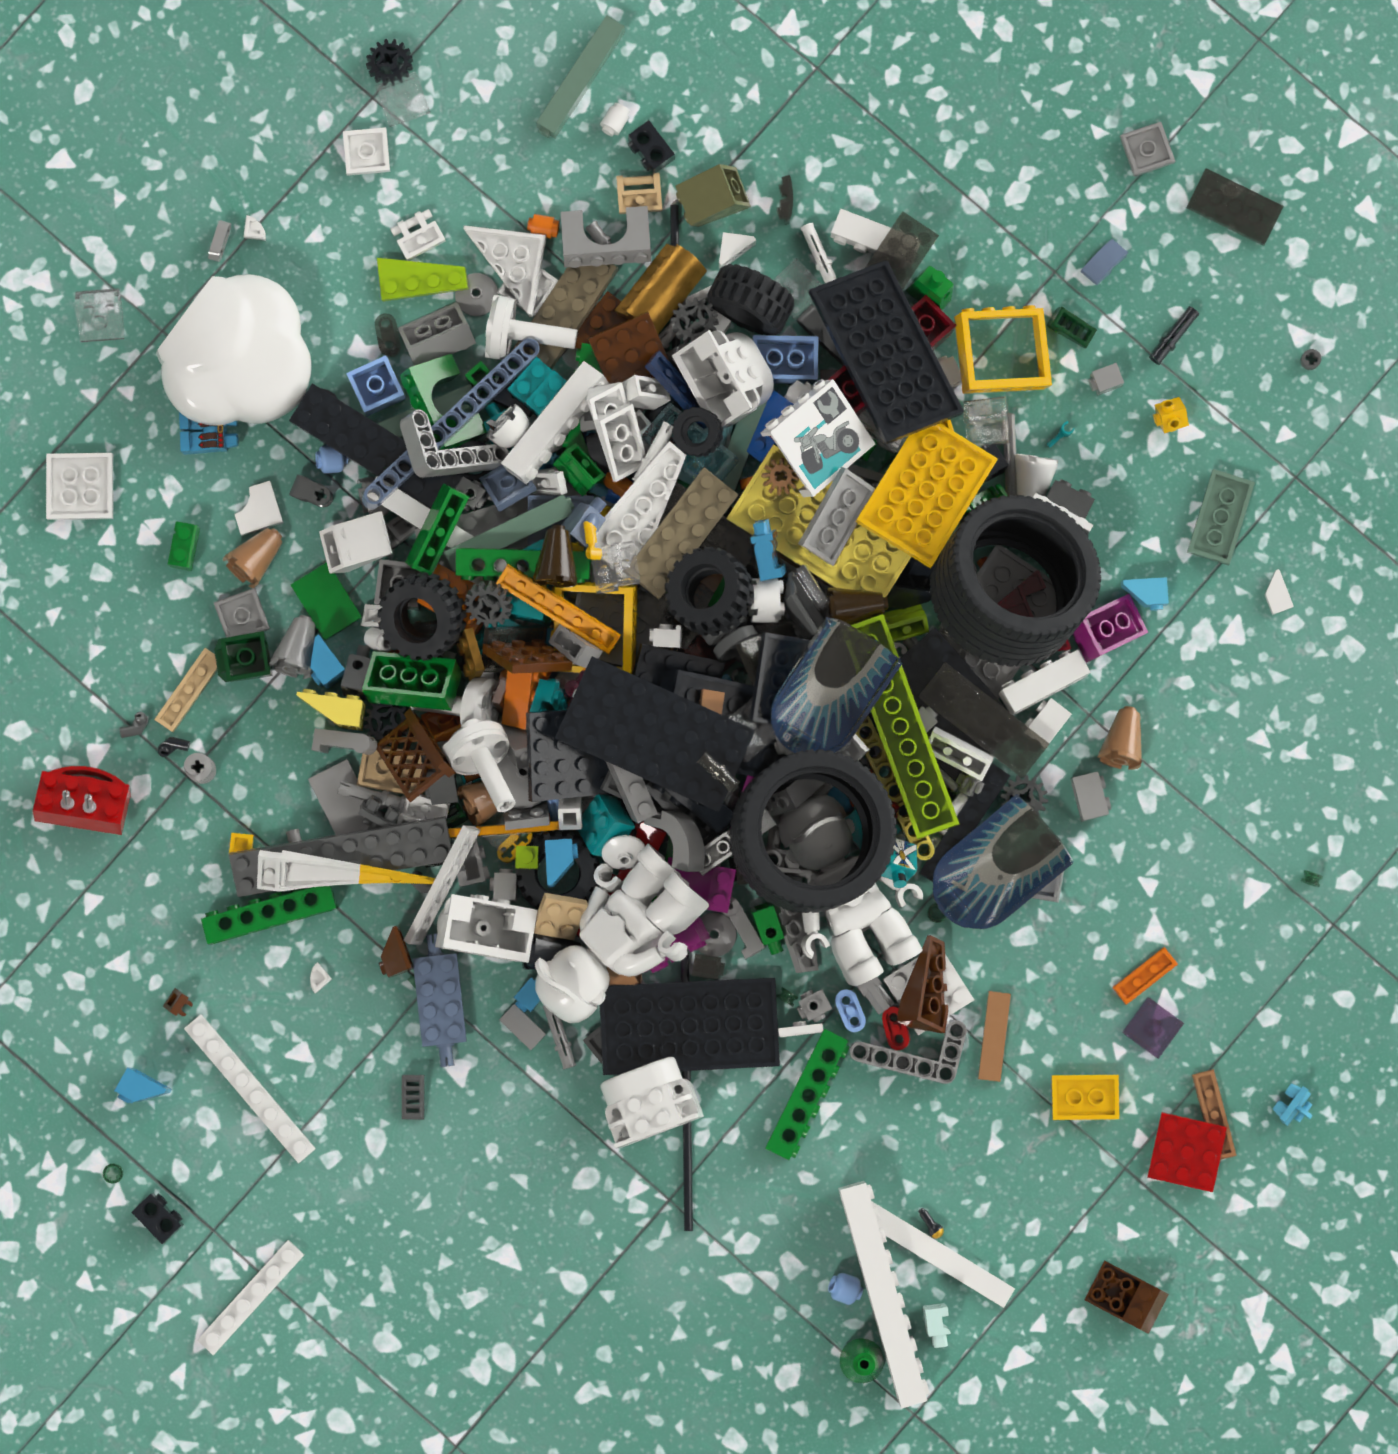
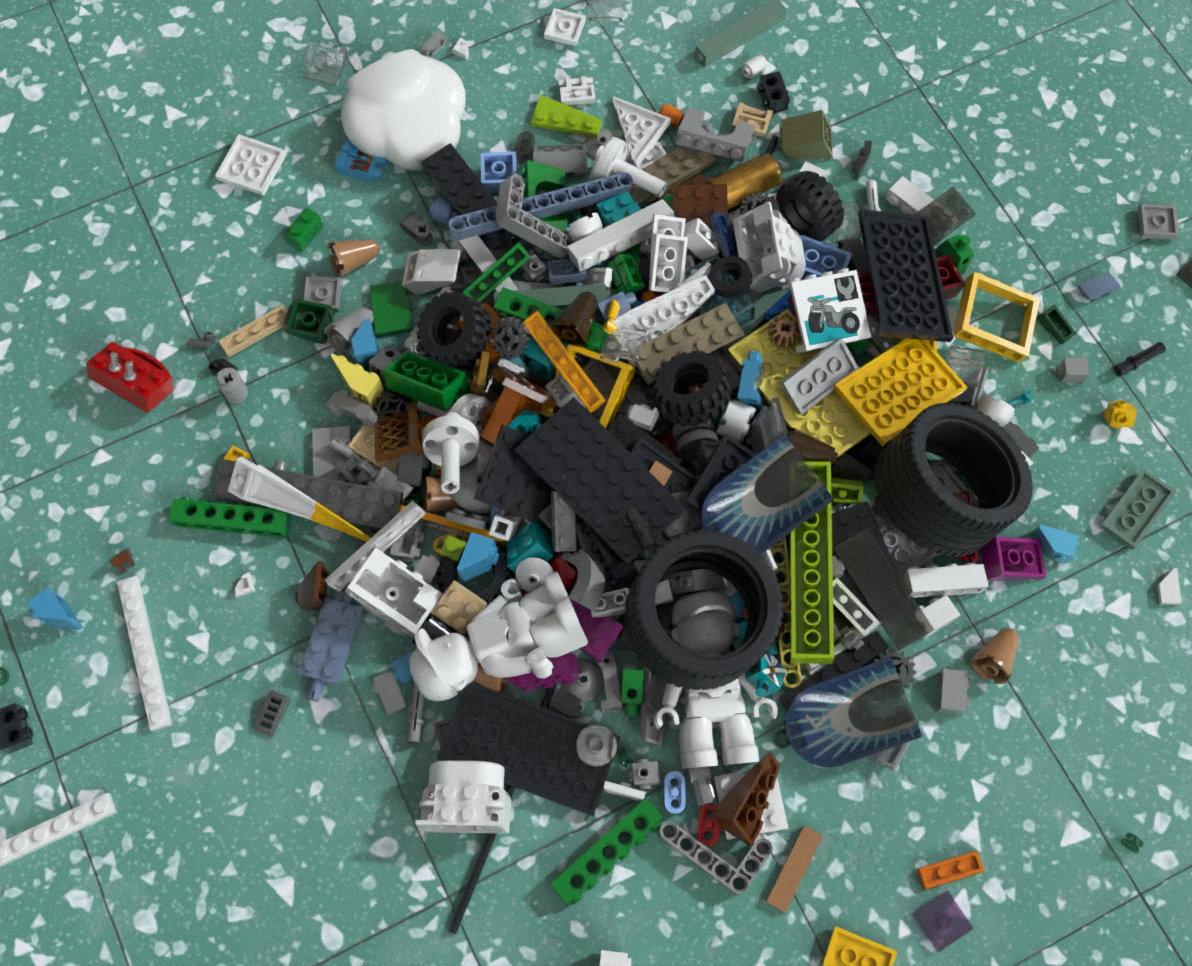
camera: 25 degrees right, 15 degrees down
white tile [235,481,283,536] -> none
none -> light grey tile [575,724,617,767]

